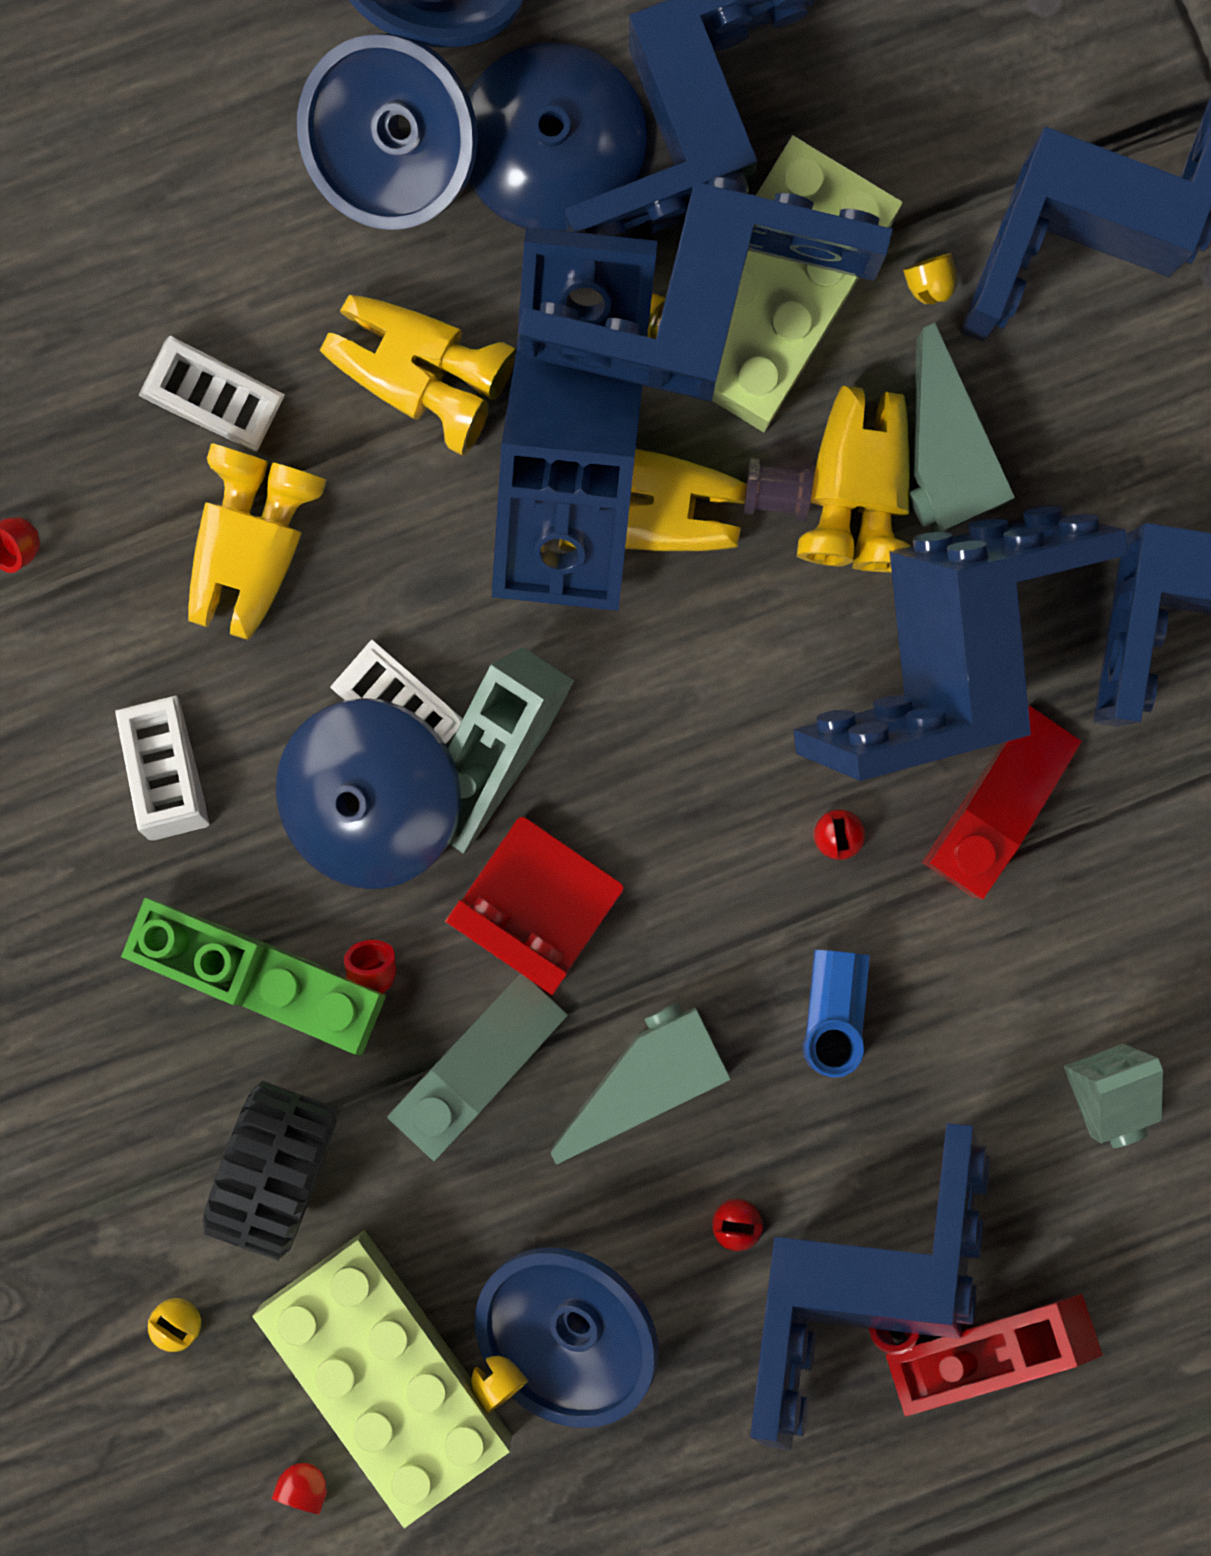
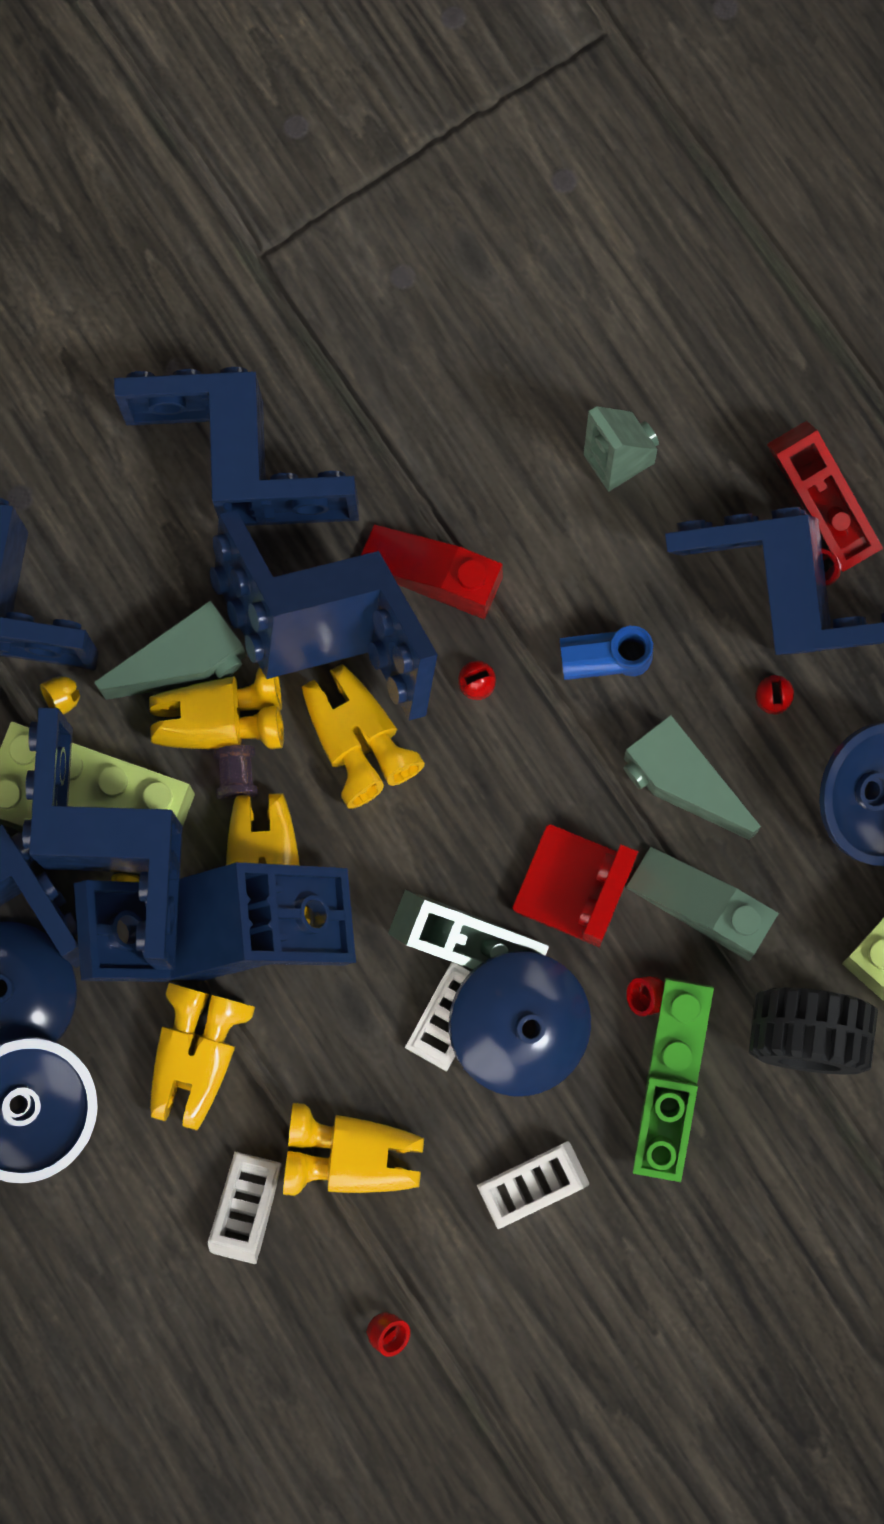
camera: 100 degrees left, 10 degrees down
none -> yellow piece [302,664,425,809]

